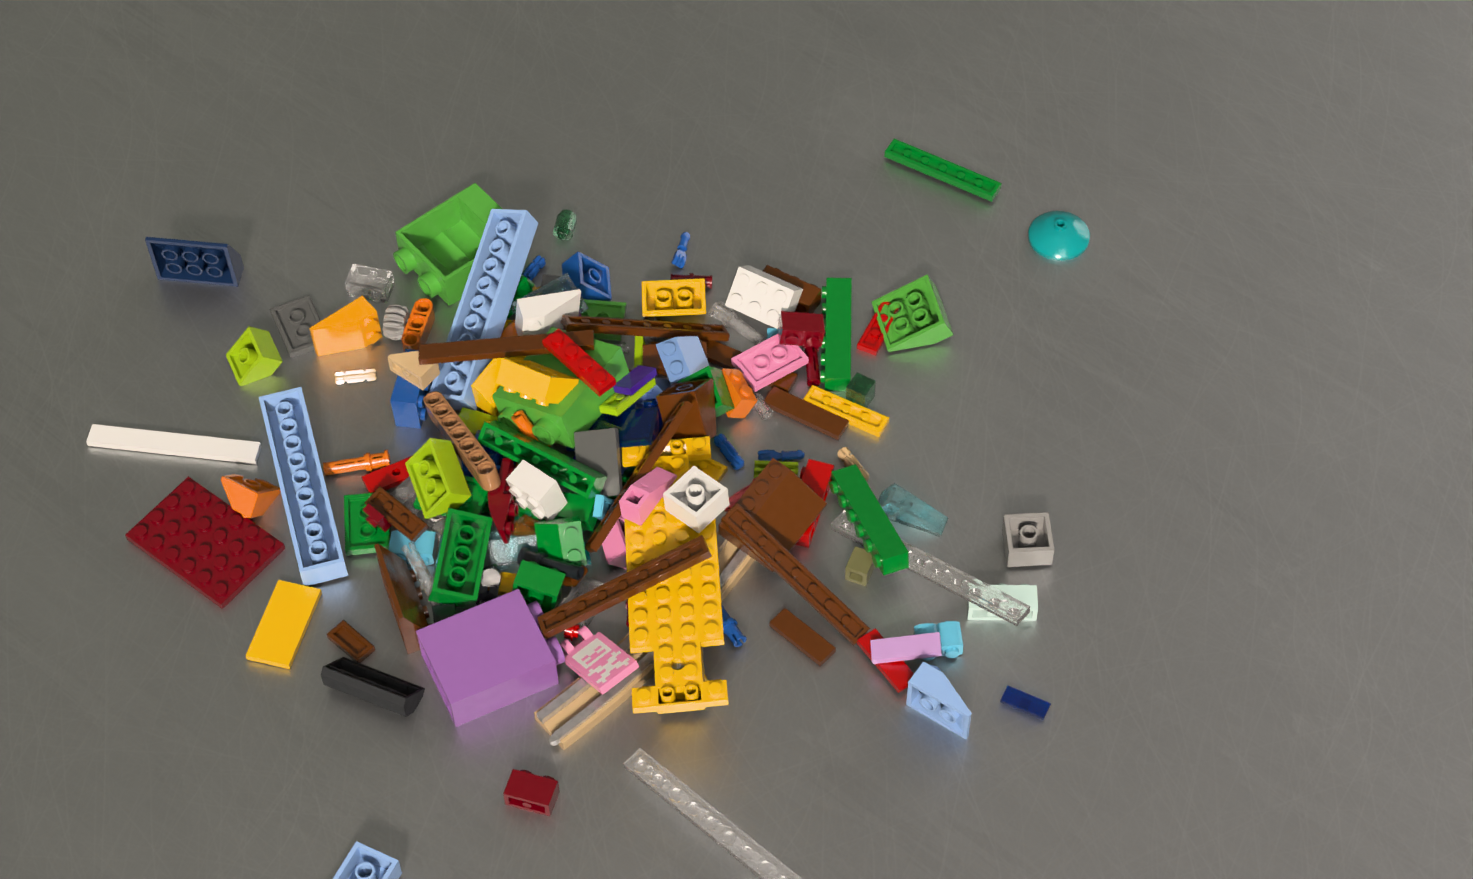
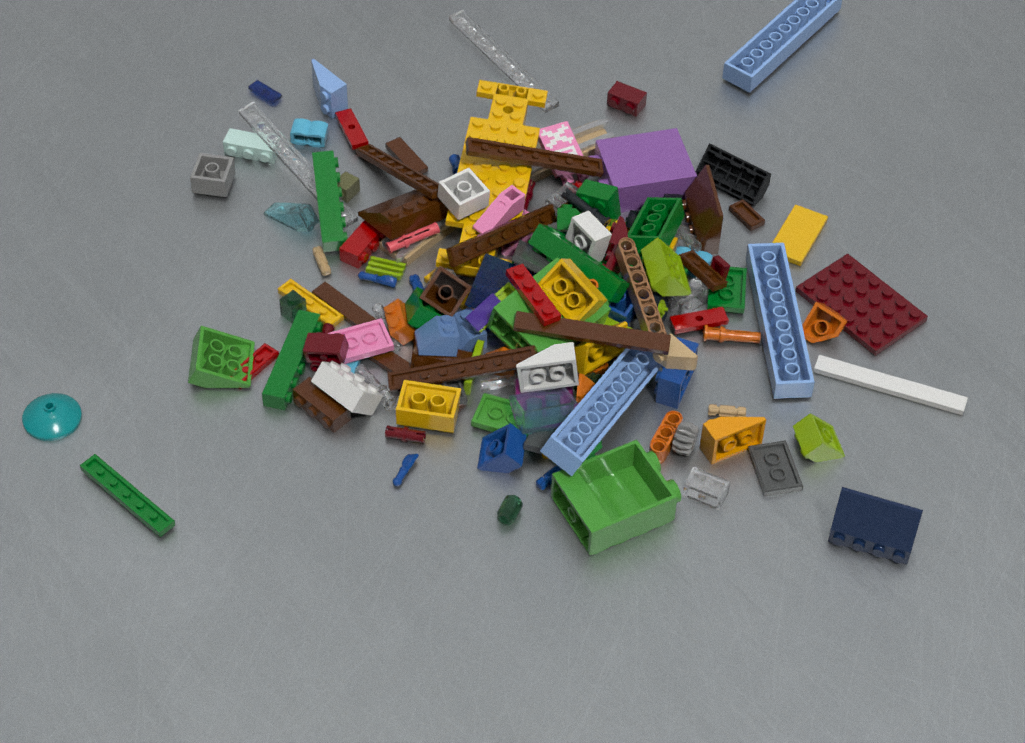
camera: 170 degrees left, 5 degrees down
lavender tile [870,632,942,664] -> none

